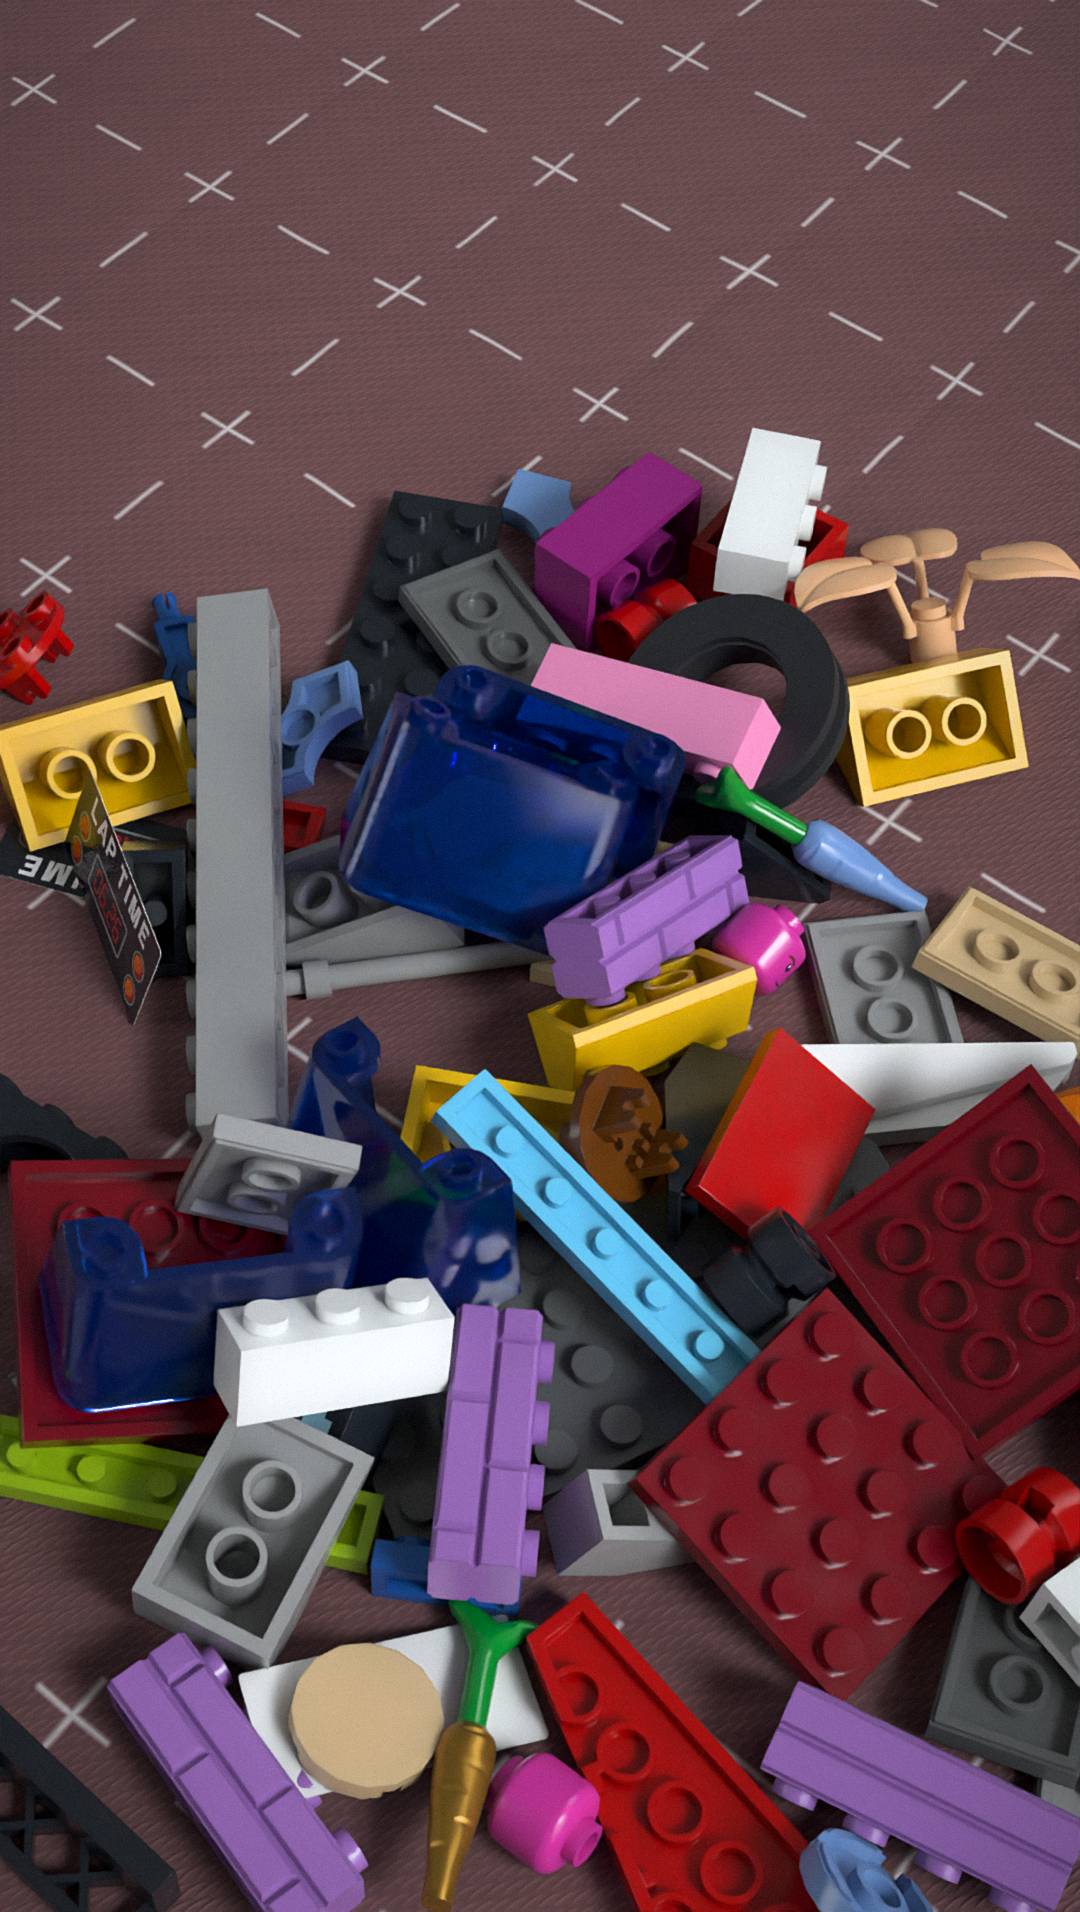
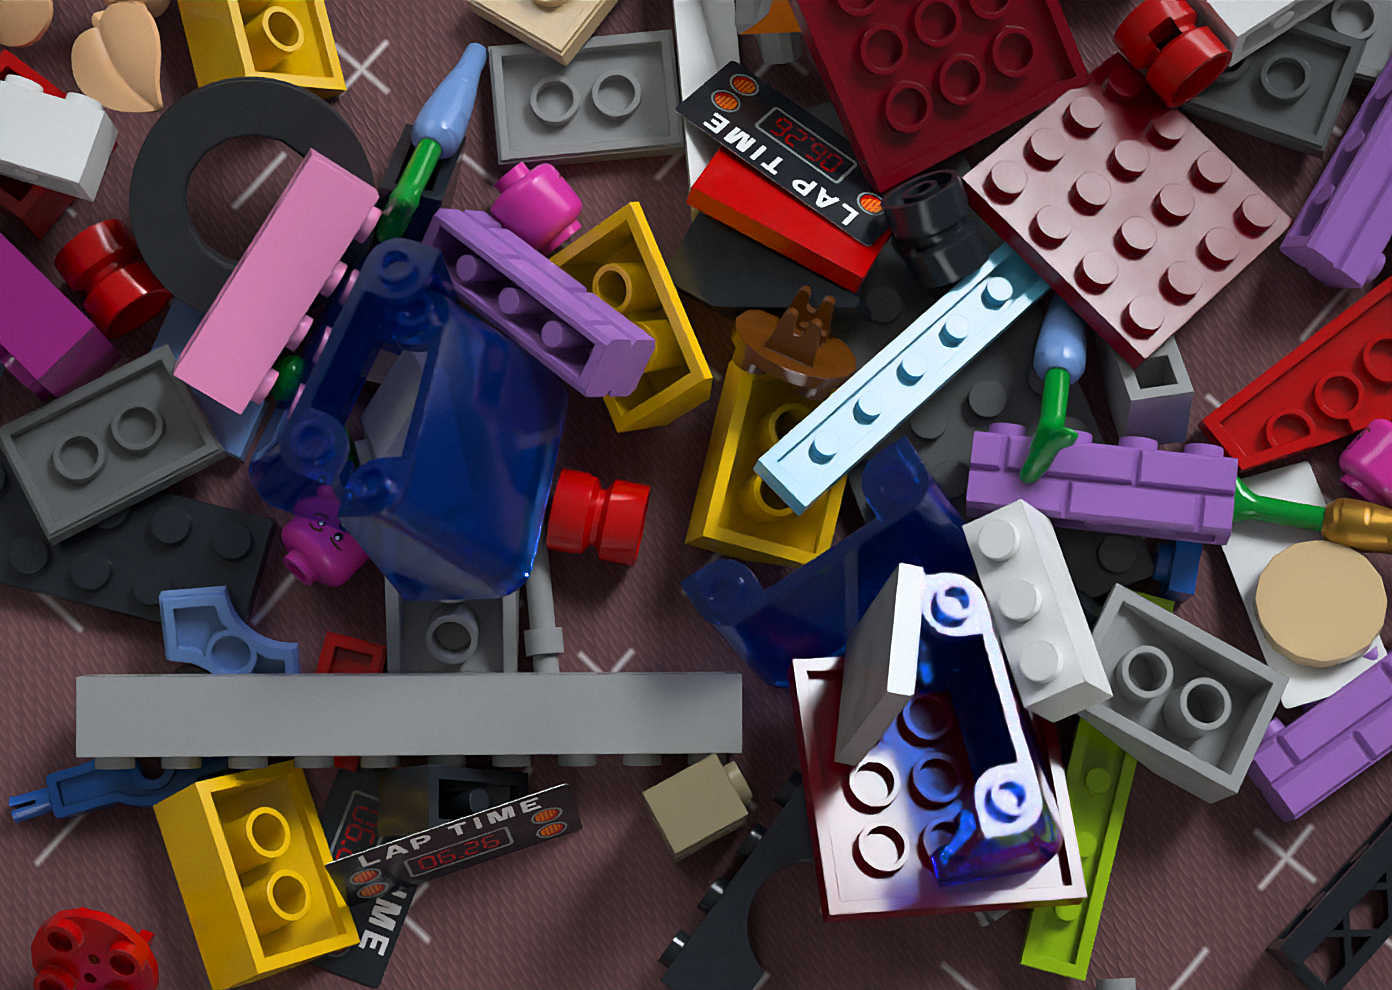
camera: 85 degrees left, 25 degrees up
none -> red wheel [546,468,651,567]
none -> dark tan brick [642,753,753,863]
none -> black sticker [675,61,907,246]
none -> piece [1019,292,1087,484]

